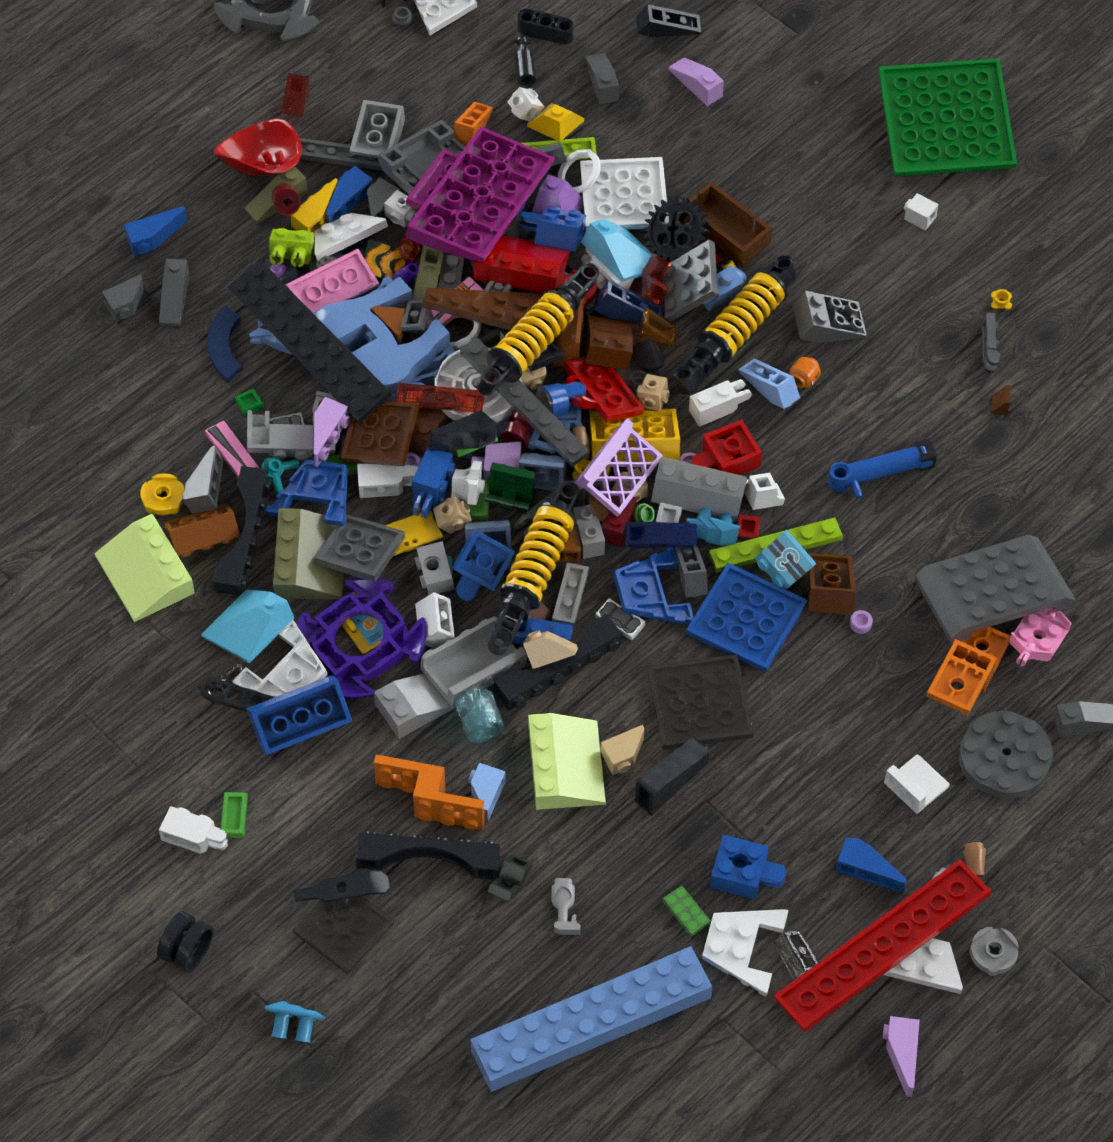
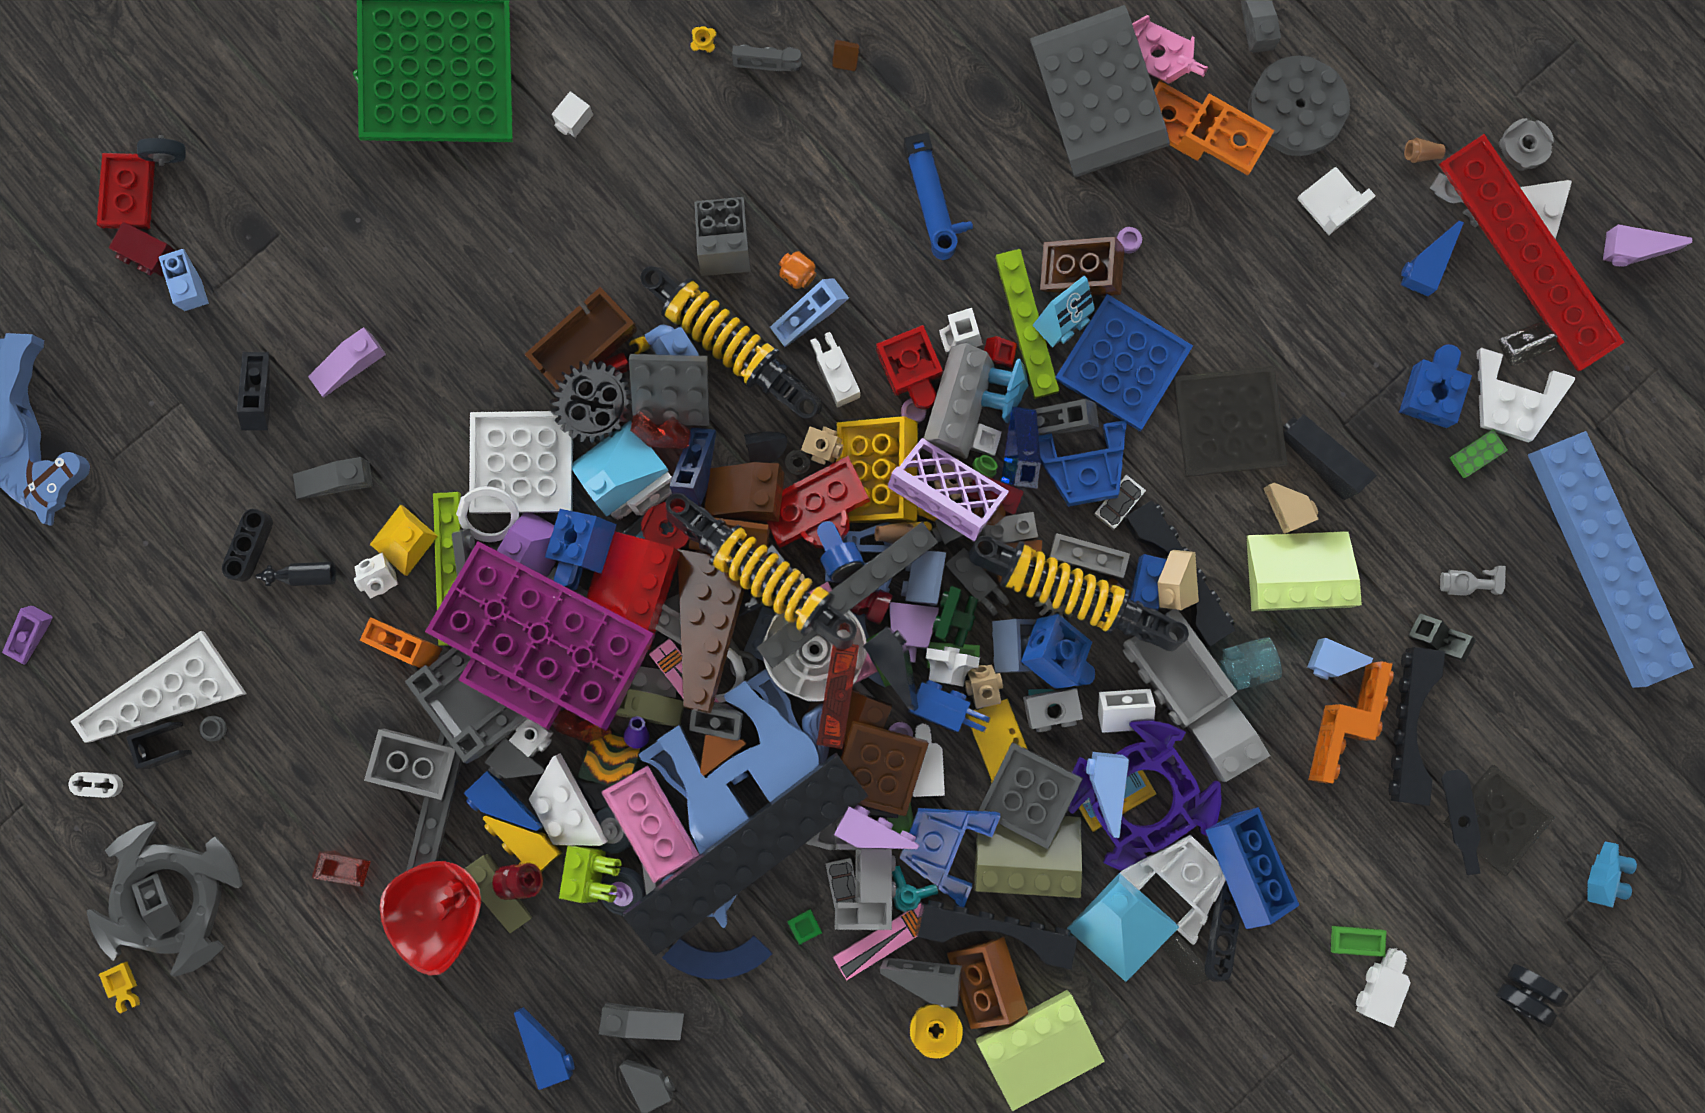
camera: 90 degrees left, 25 degrees up
clear orange slope [641,308,676,346] -> none
none -> light blue slope [1087,752,1129,838]

